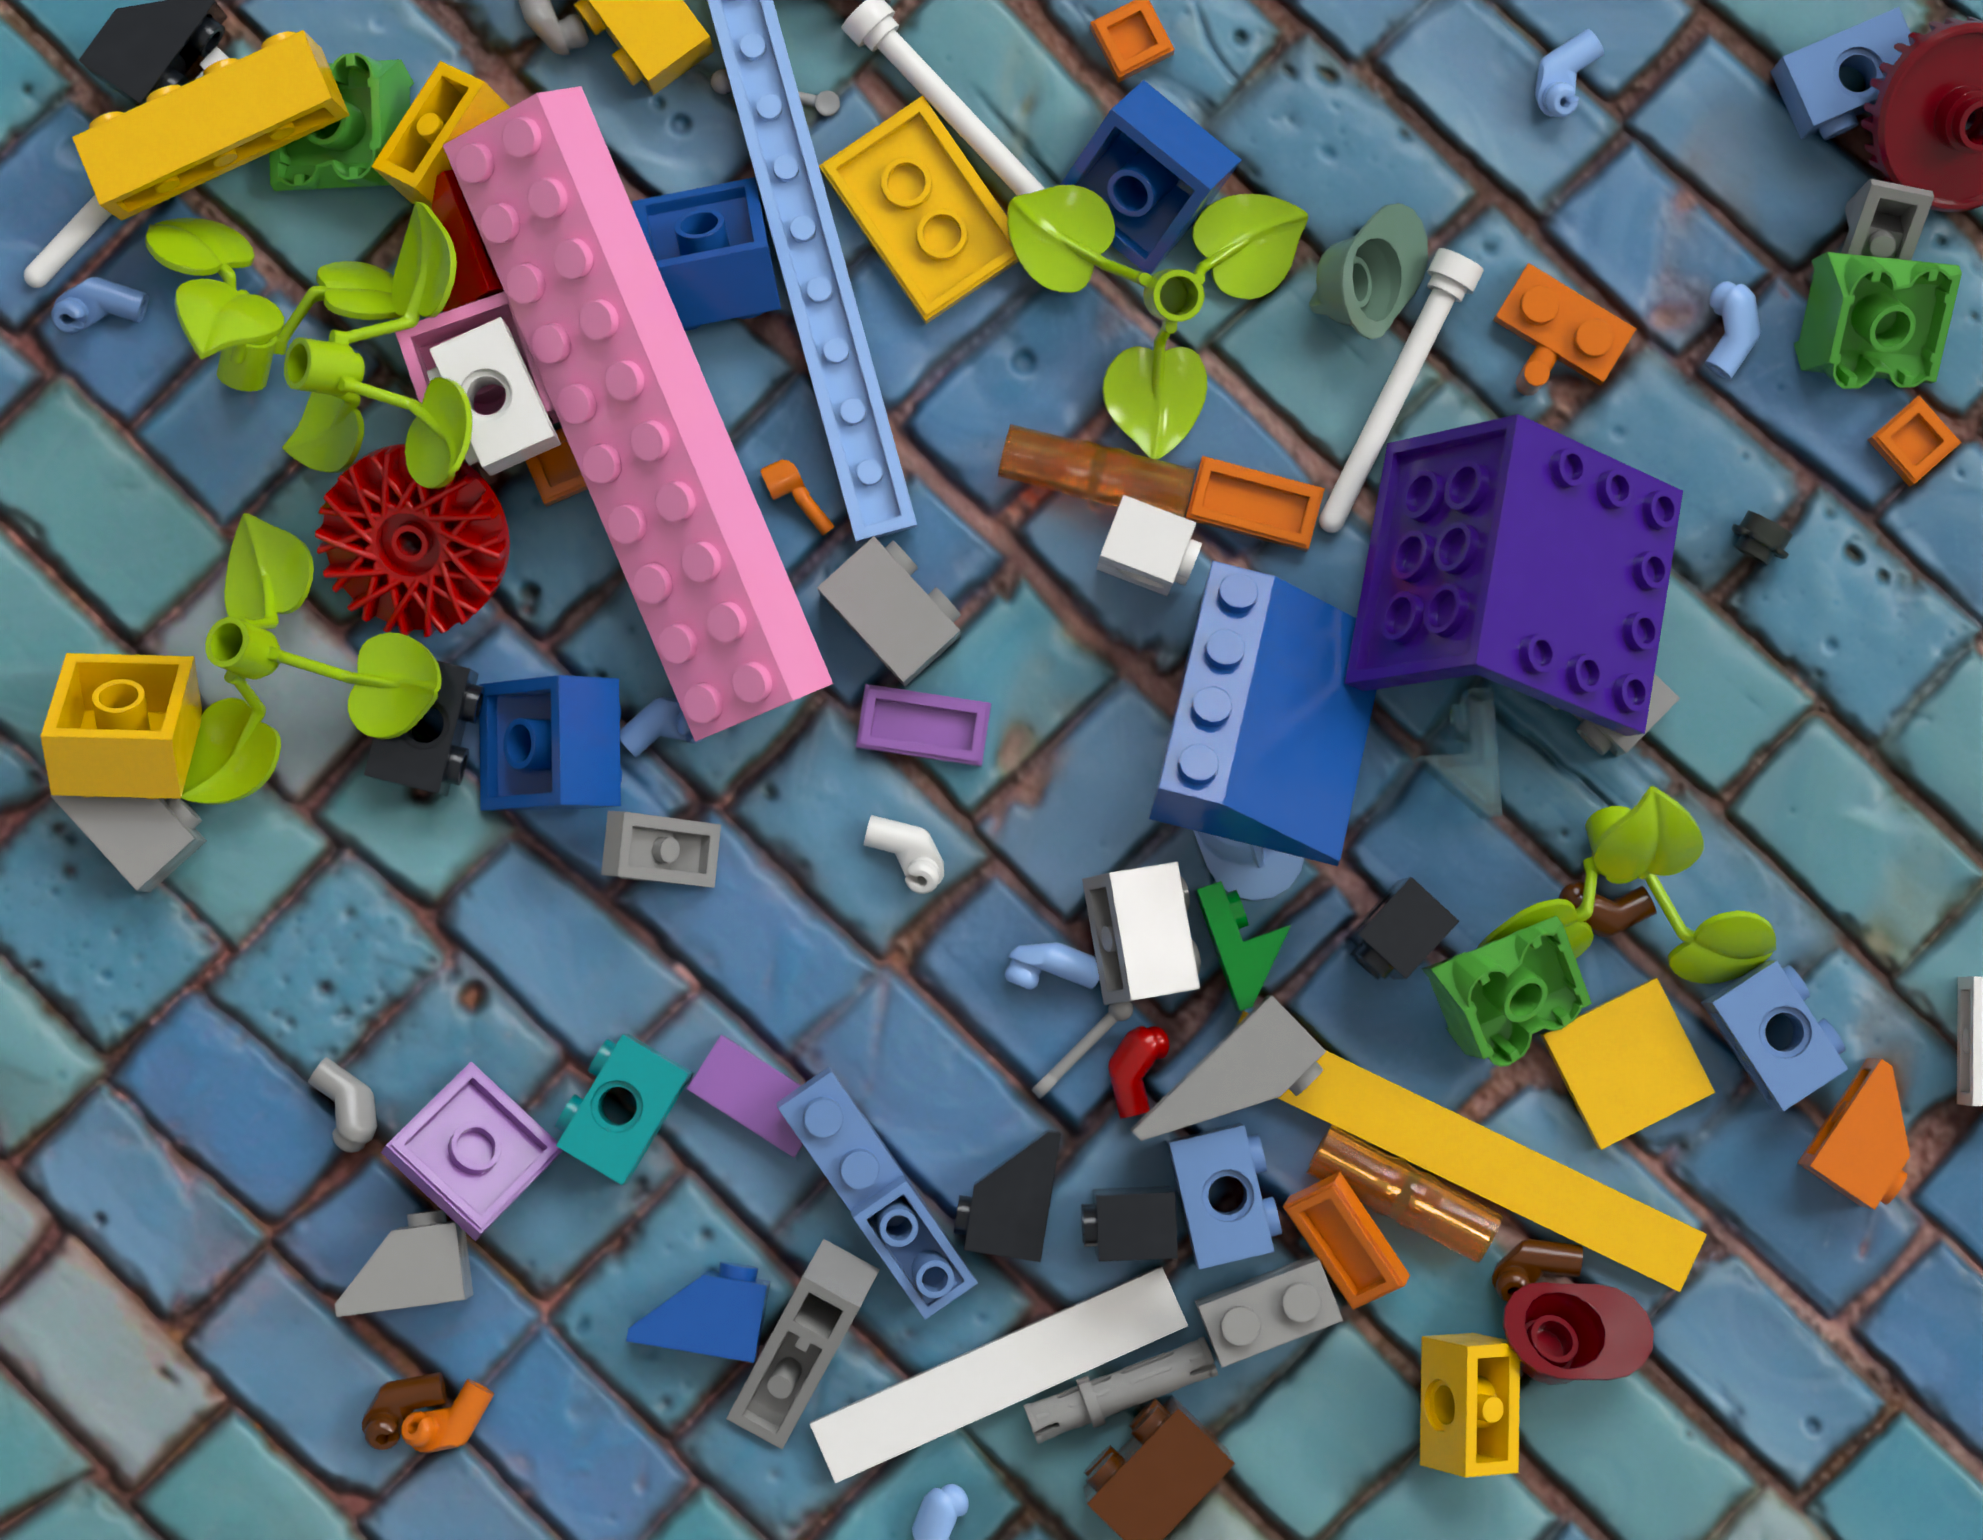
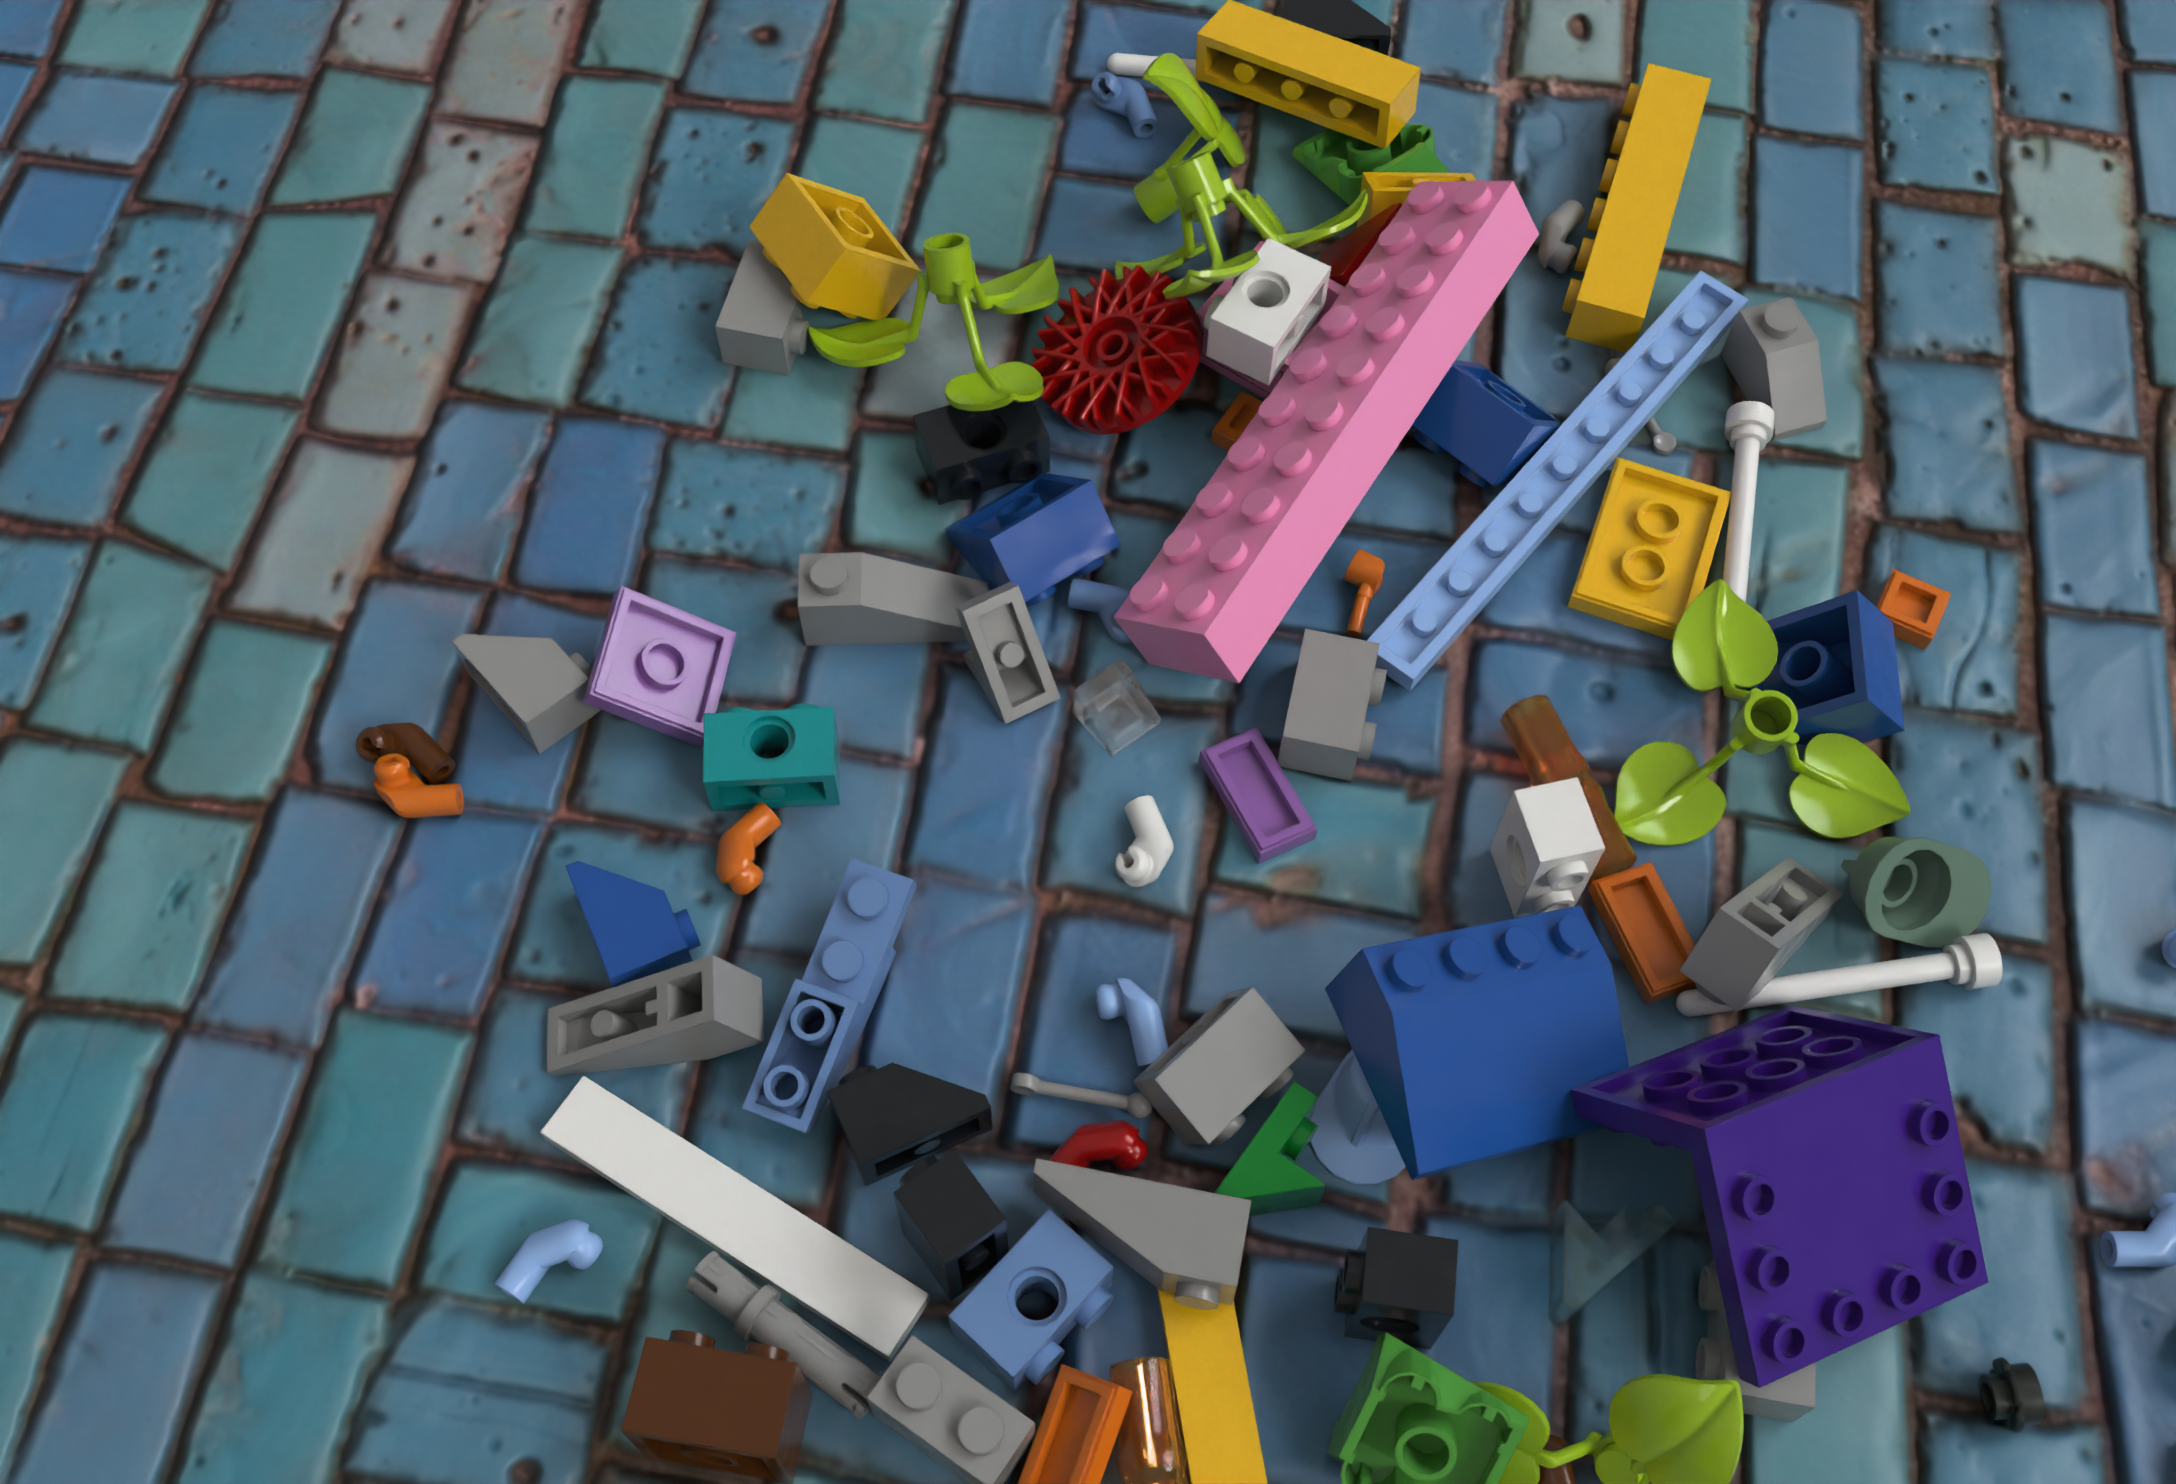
camera: 55 degrees right, 25 degrees down
light grey arm [308,1057,377,1153] -> none
medium lavender tile [687,1035,803,1158] -> none
orange plate [1493,263,1637,396] -> none
none -> orange arm [716,802,781,896]
none -> light grey slope [798,552,988,646]
none -> clear slope [1073,659,1161,757]
none -> light grey slope [1679,856,1845,1012]

